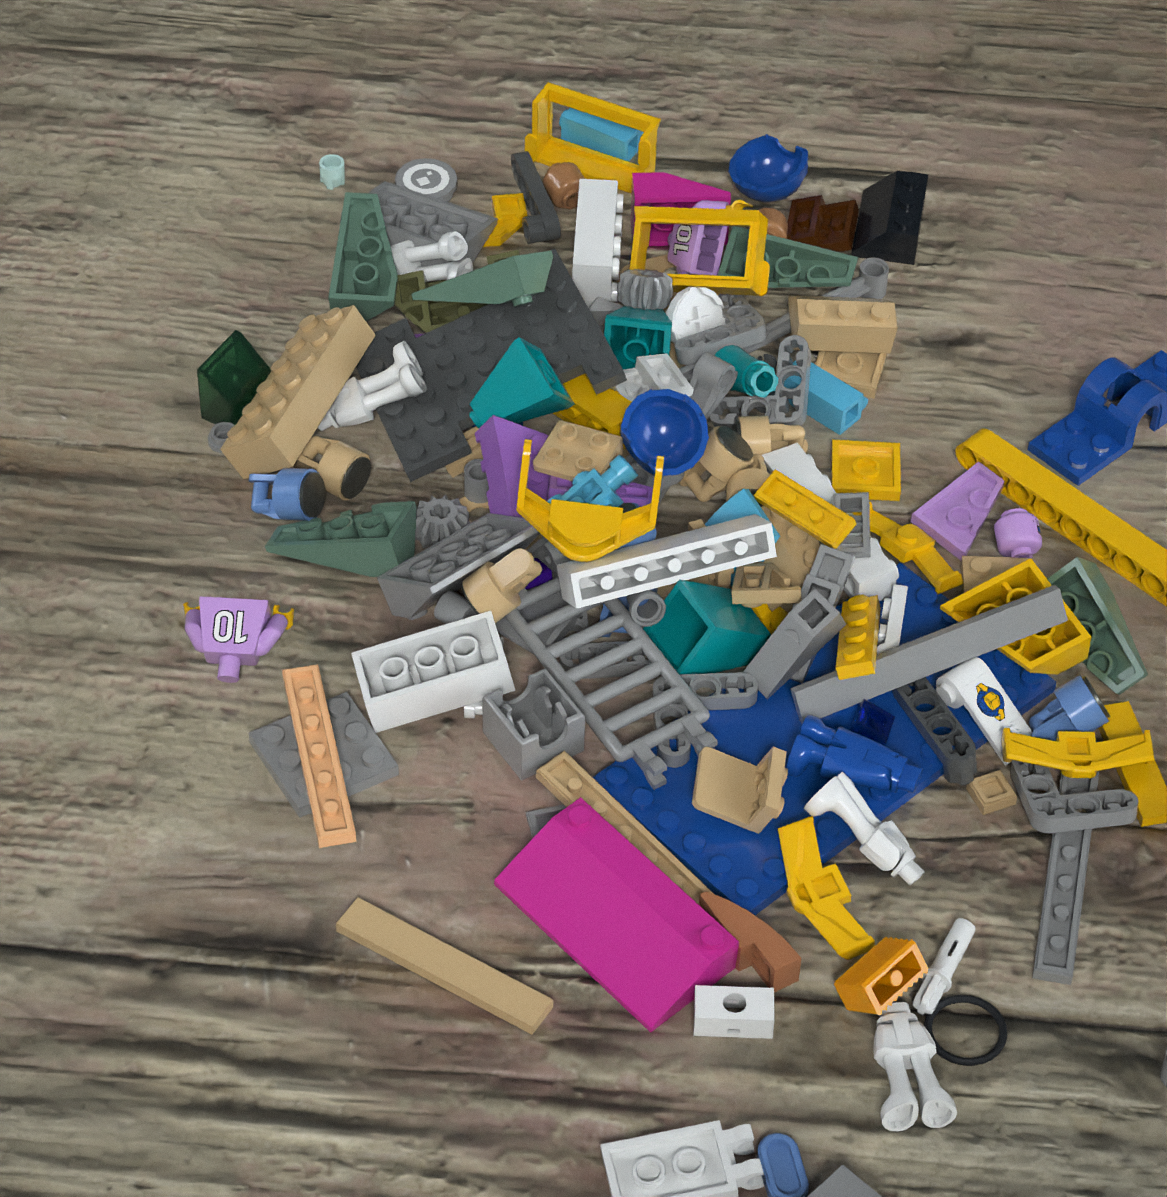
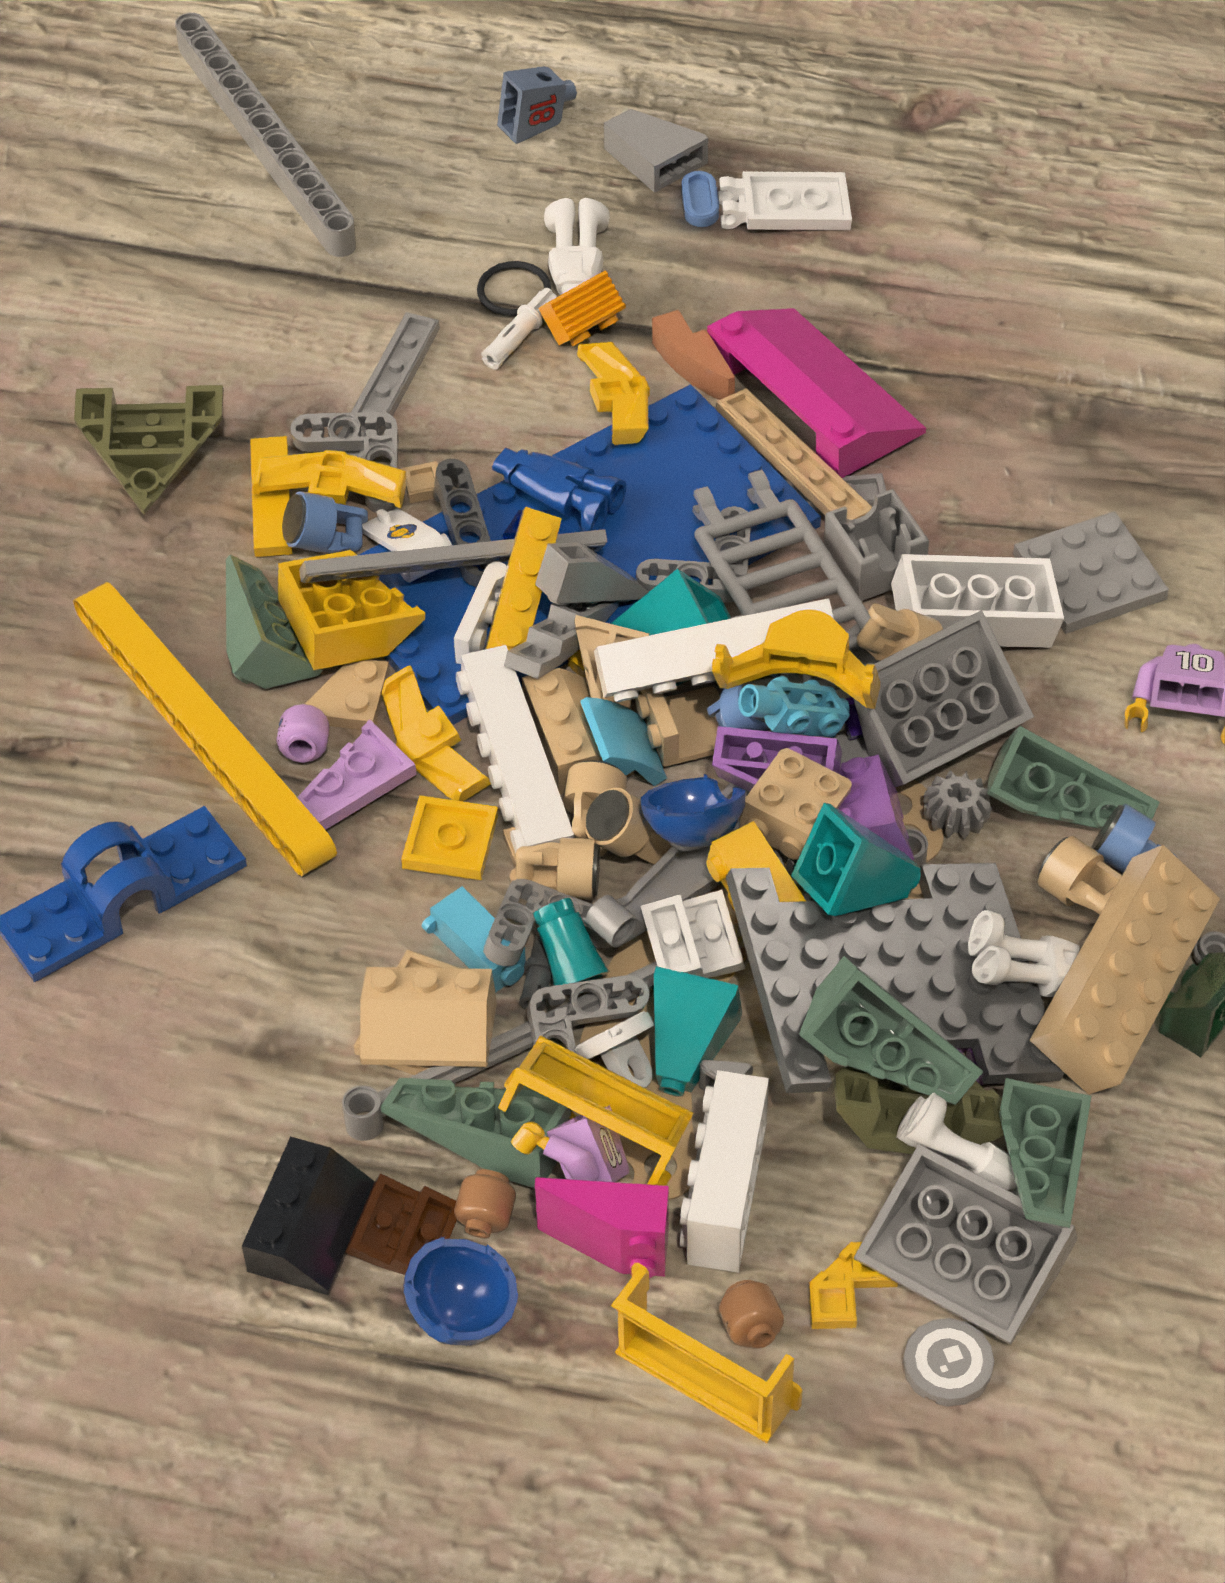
camera: 170 degrees left, 5 degrees up
light nougat tile [282,664,356,848] -> none
light aqua hose [319,154,345,190] -> none
tan tile [336,897,553,1035] -> none
dark grey beam [511,151,561,244] -> none
medium azure brick [559,108,644,162] -> none
light grey gear [617,269,673,310] -> none
tan bracket [692,746,788,834] -> none
white piece [693,985,775,1039] -> none
yellow tile [753,469,857,549] -> none
white piece [804,772,925,886] -> none
light grey slope [833,492,871,558] -> none

